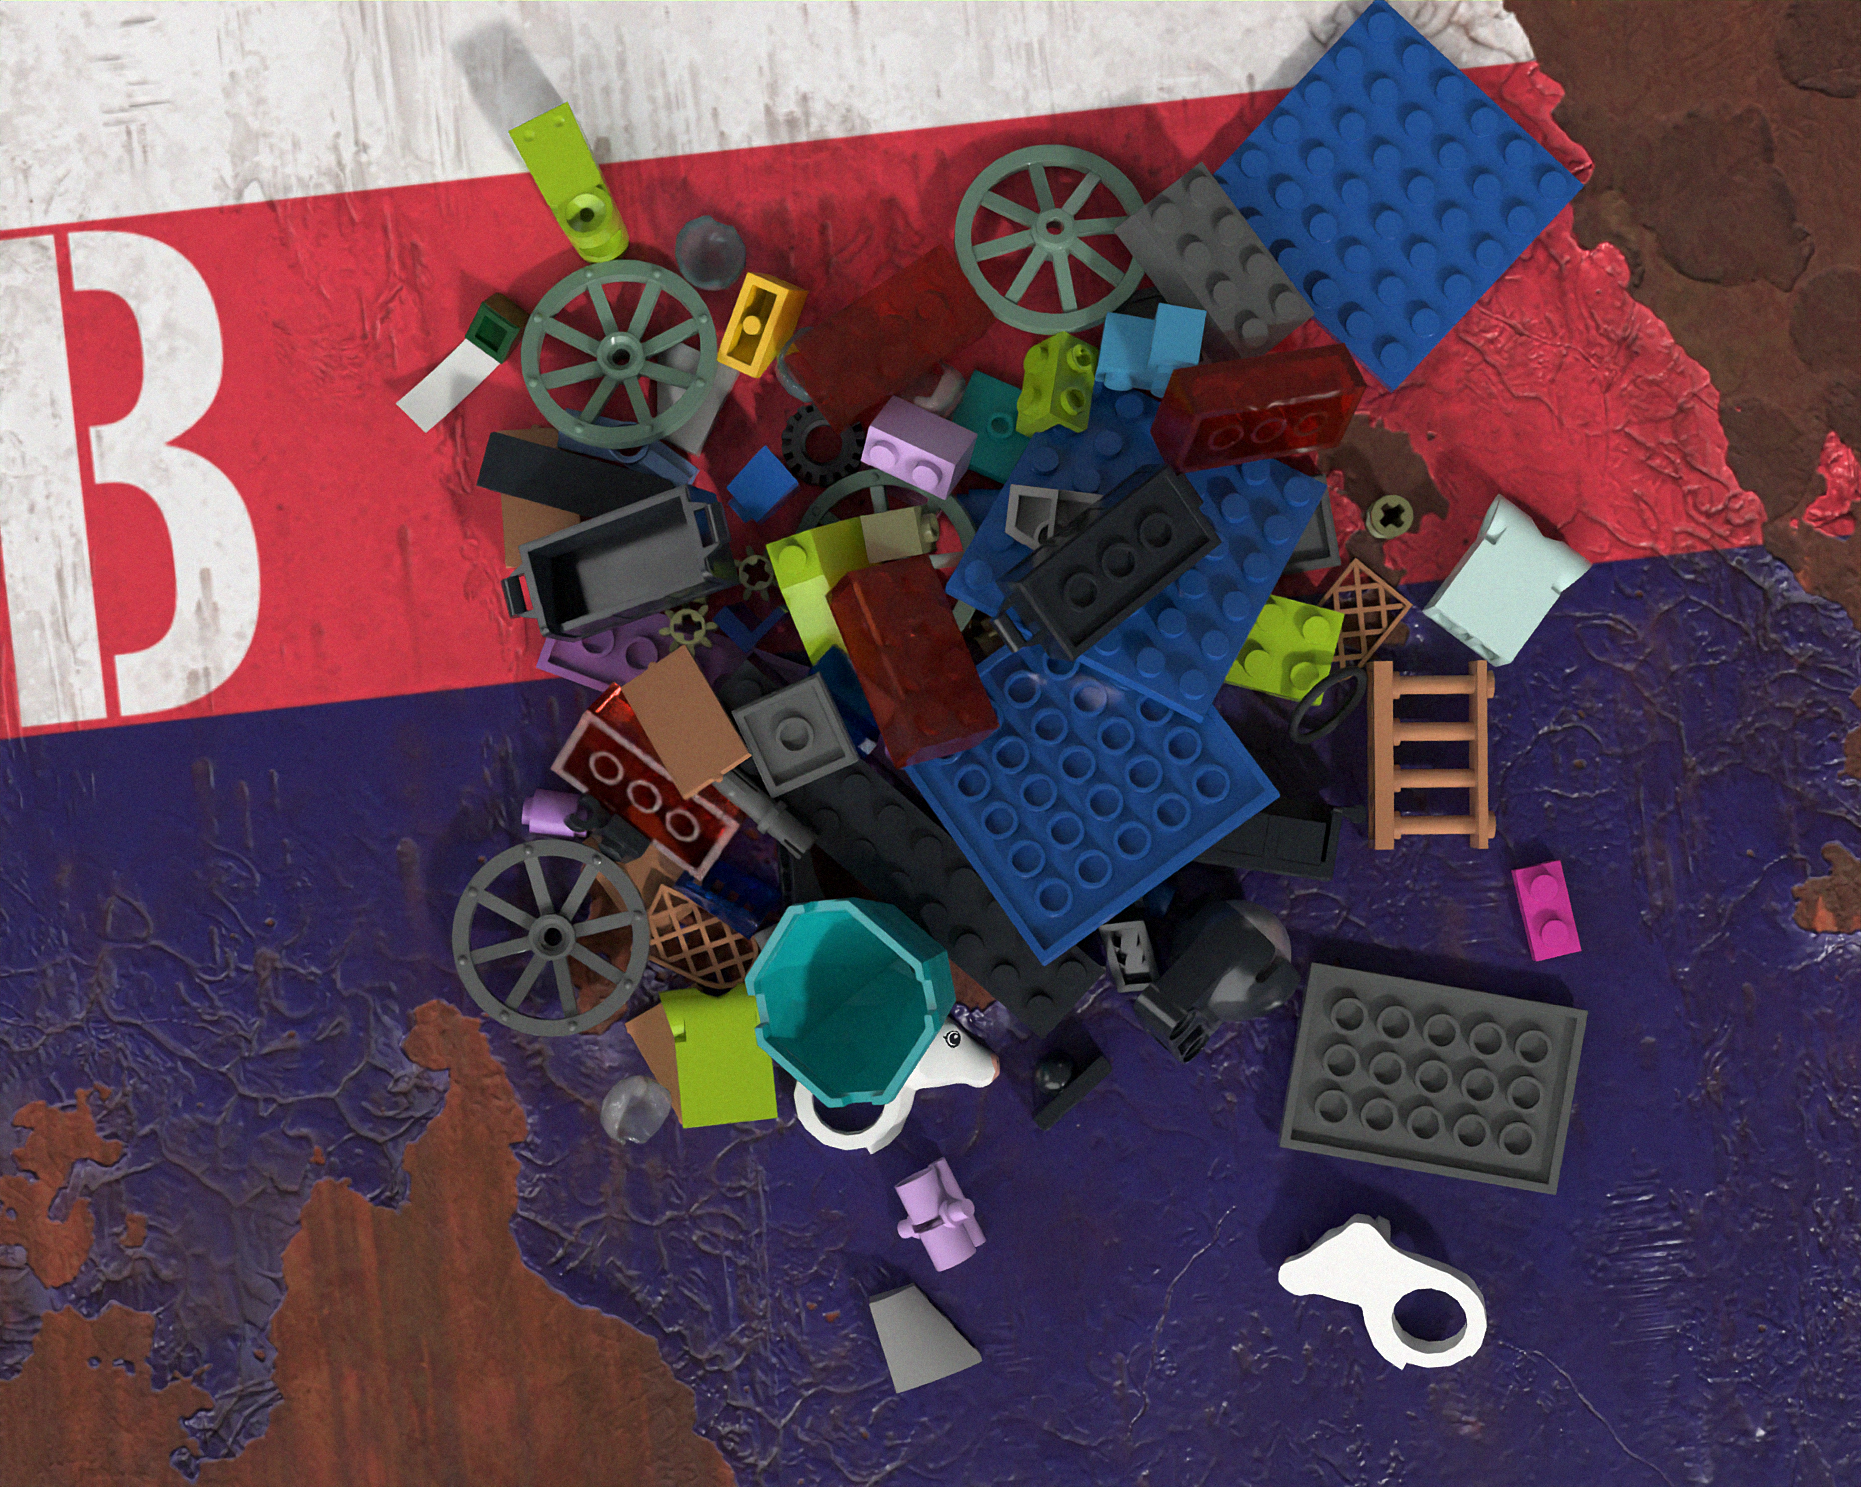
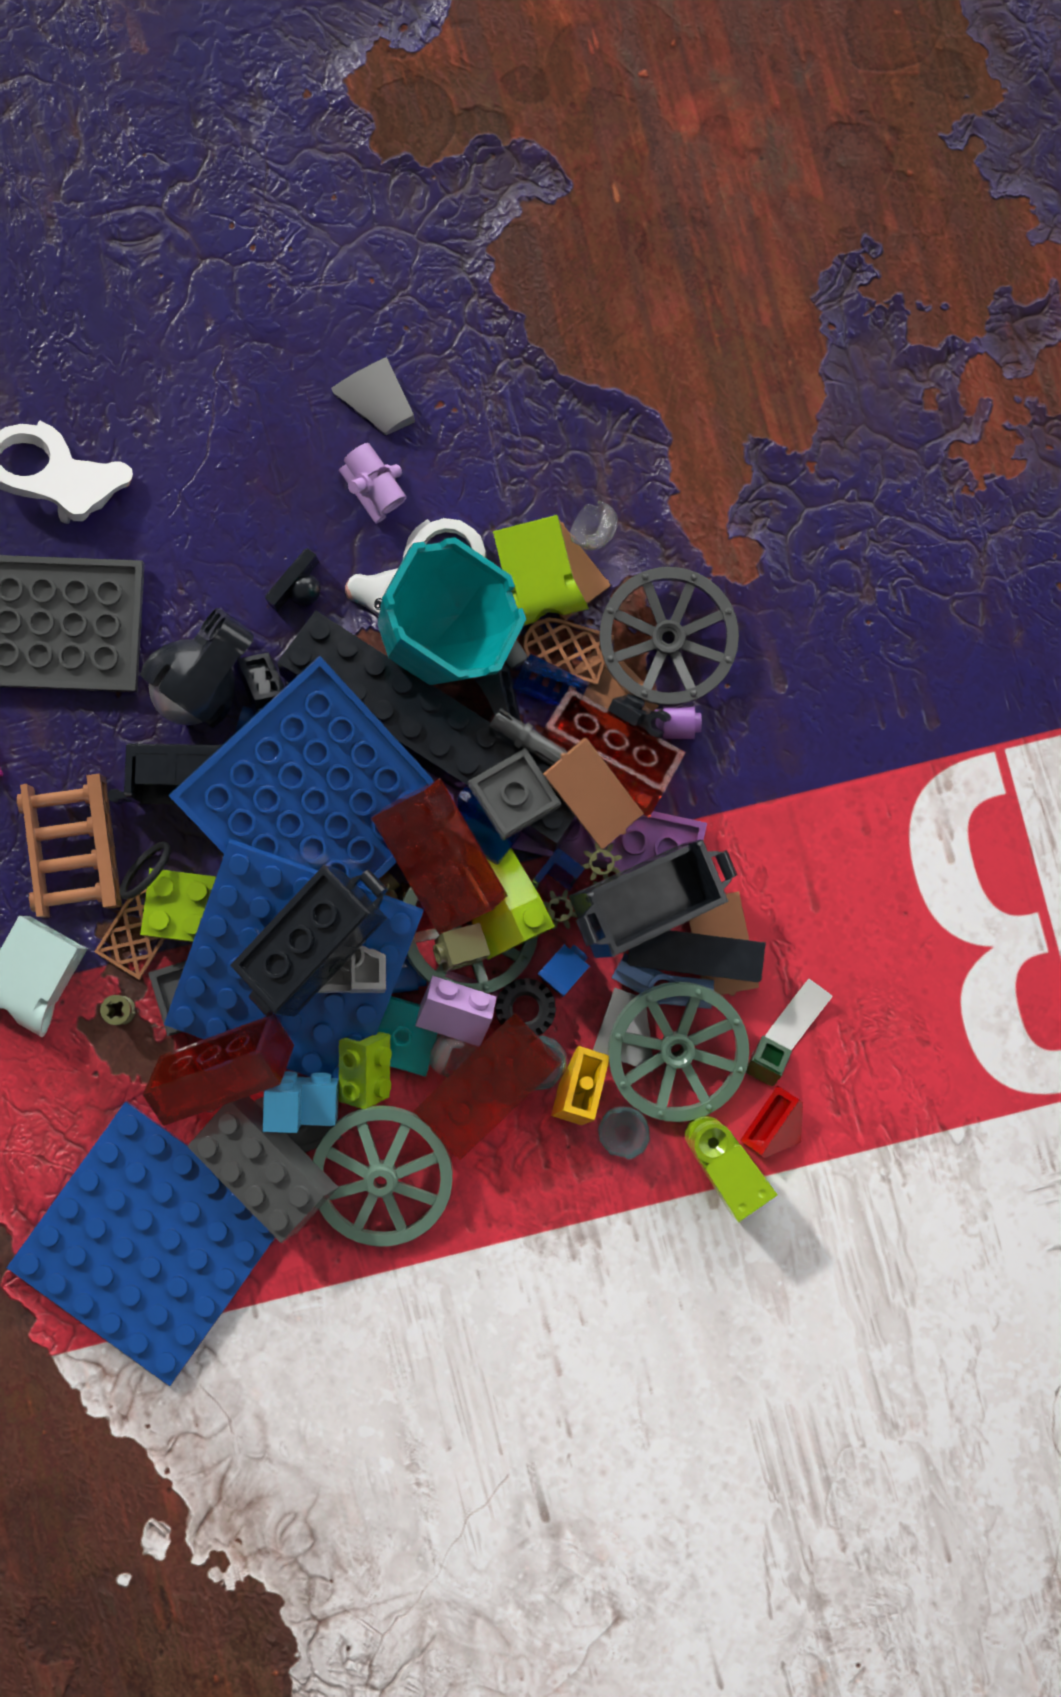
camera: 175 degrees right, 5 degrees down
none -> red slope [740,1085,803,1158]

